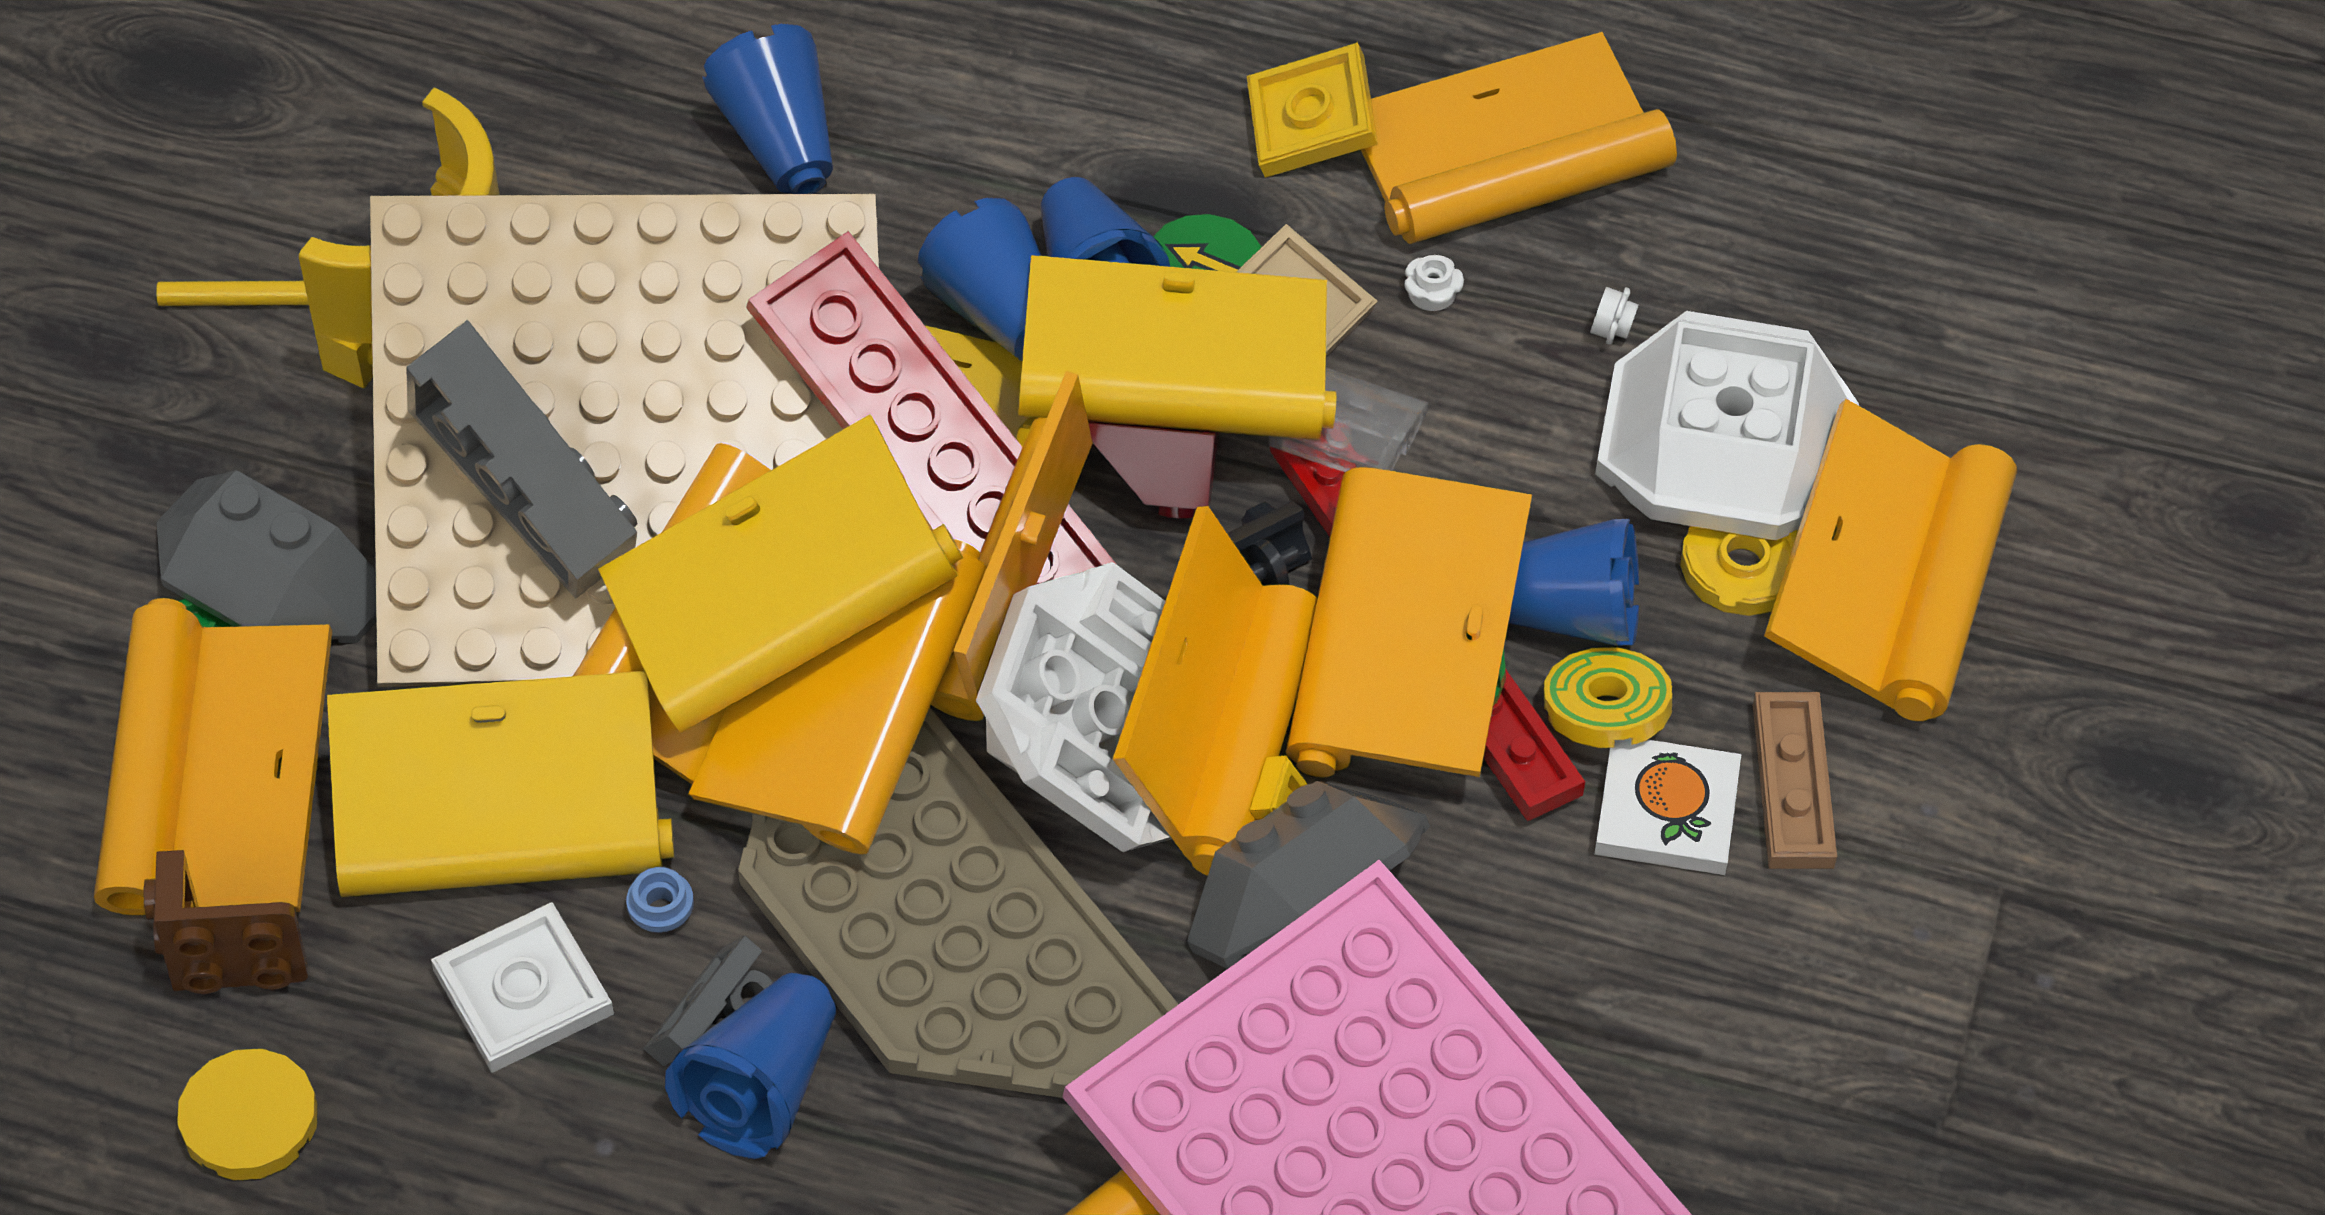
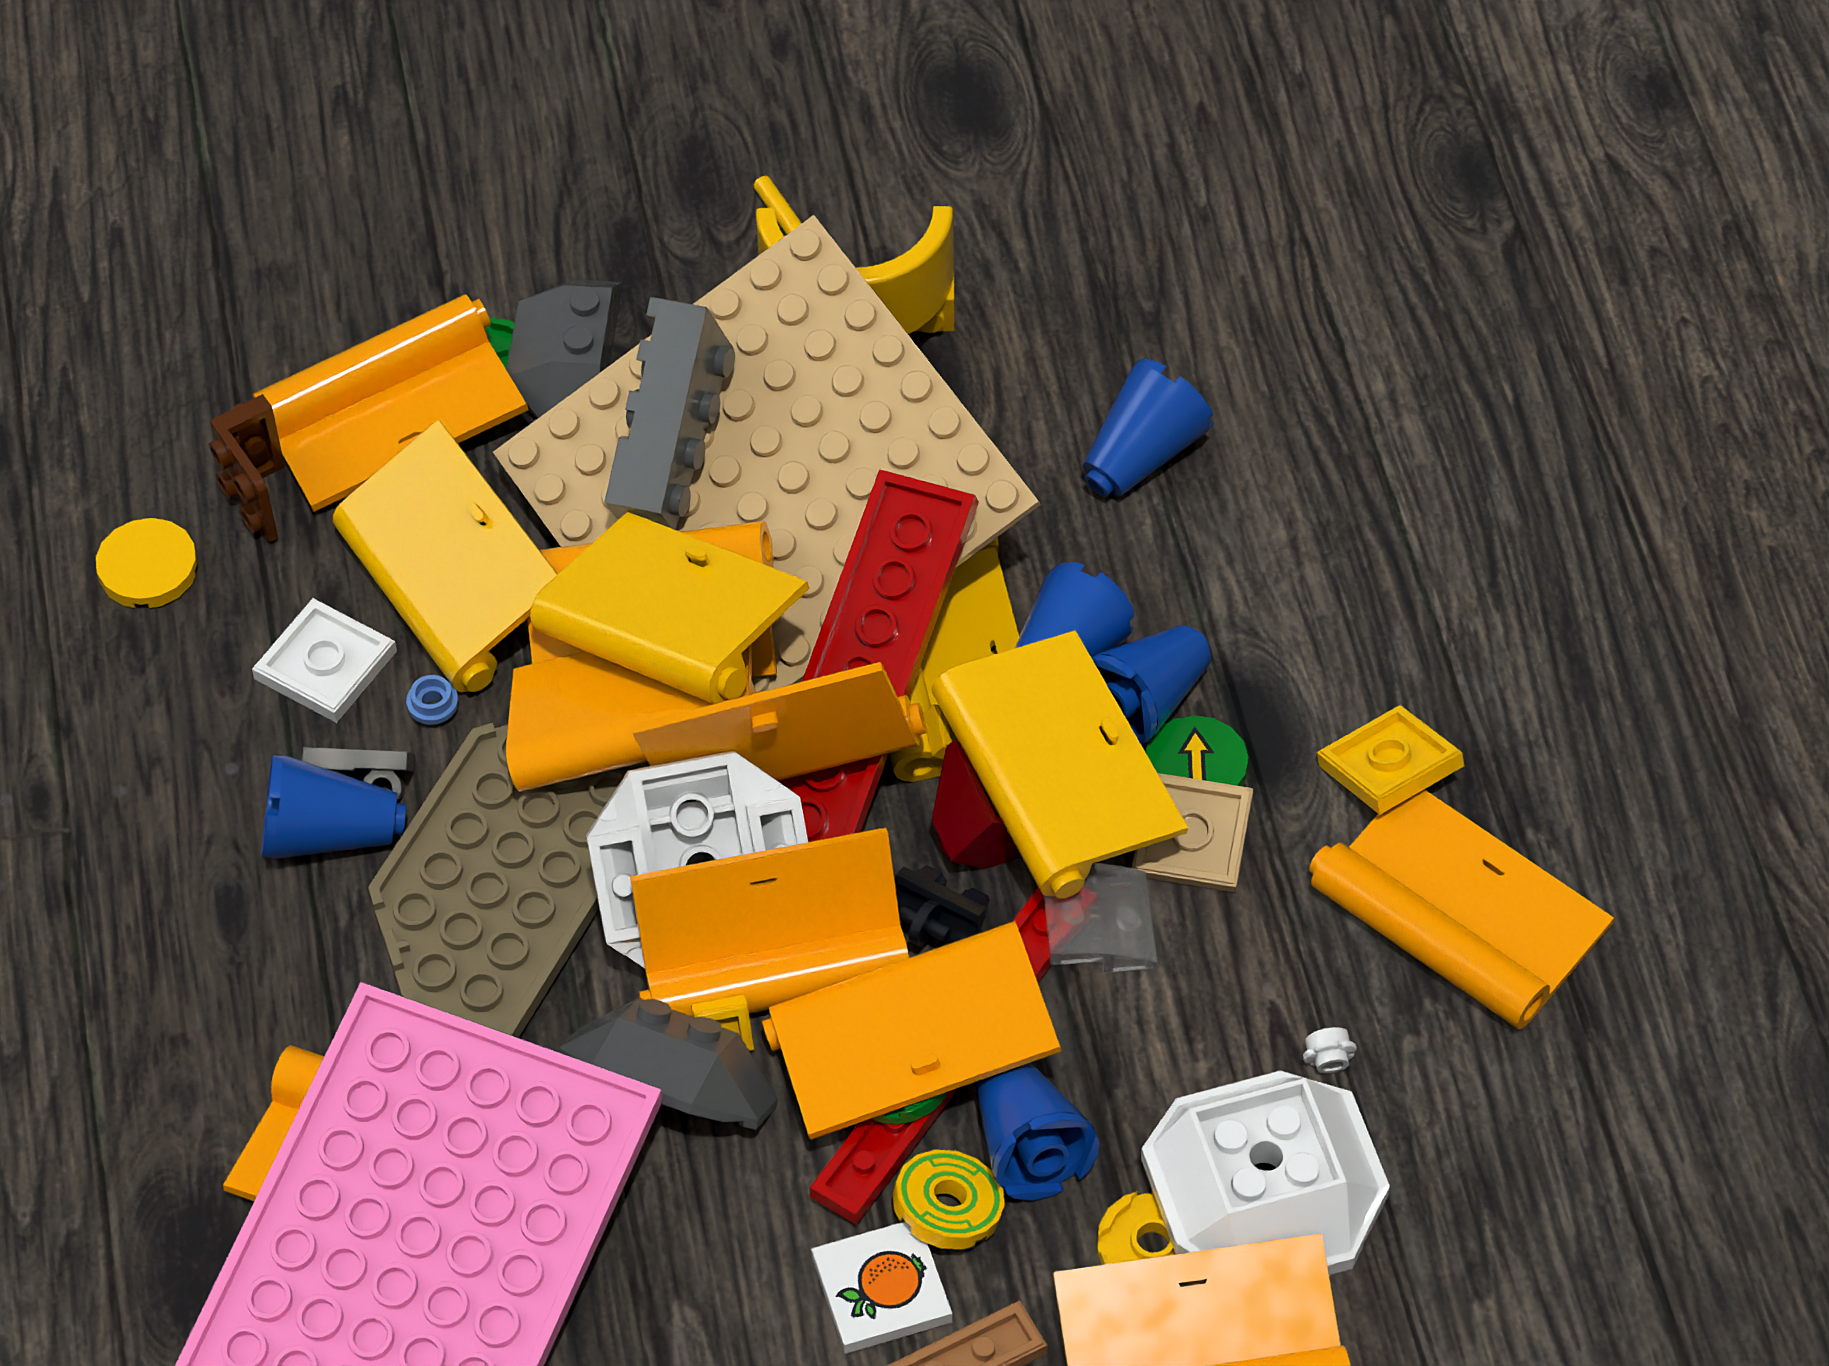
camera: 65 degrees right, 0 degrees up
white plate [1404,255,1464,311] -> none

